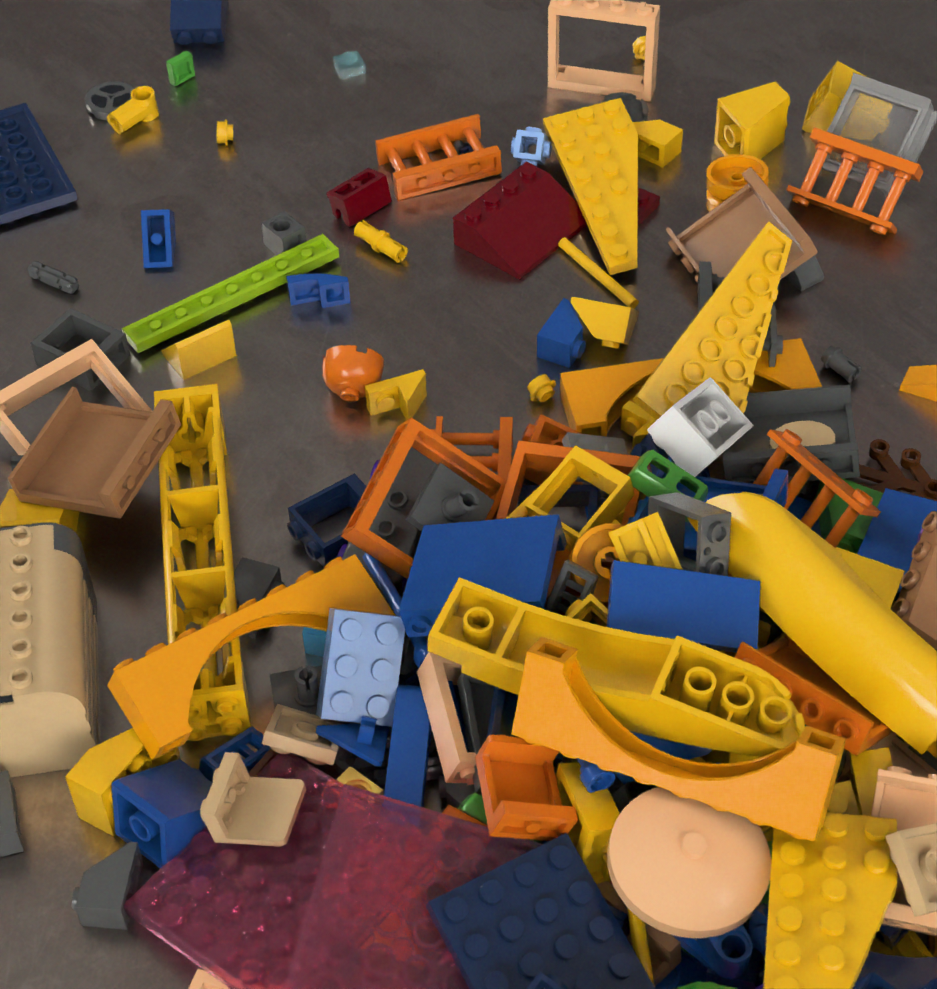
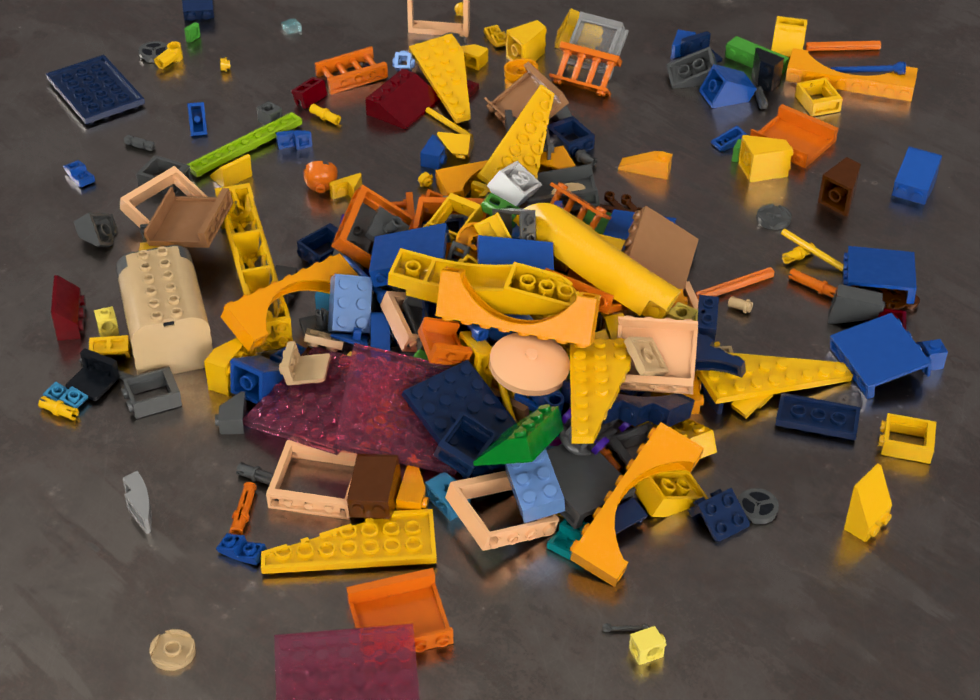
camera: 10 degrees left, 5 degrees down
none -> yellow slope [483,25,506,47]
none -> dark blue window [548,116,595,157]

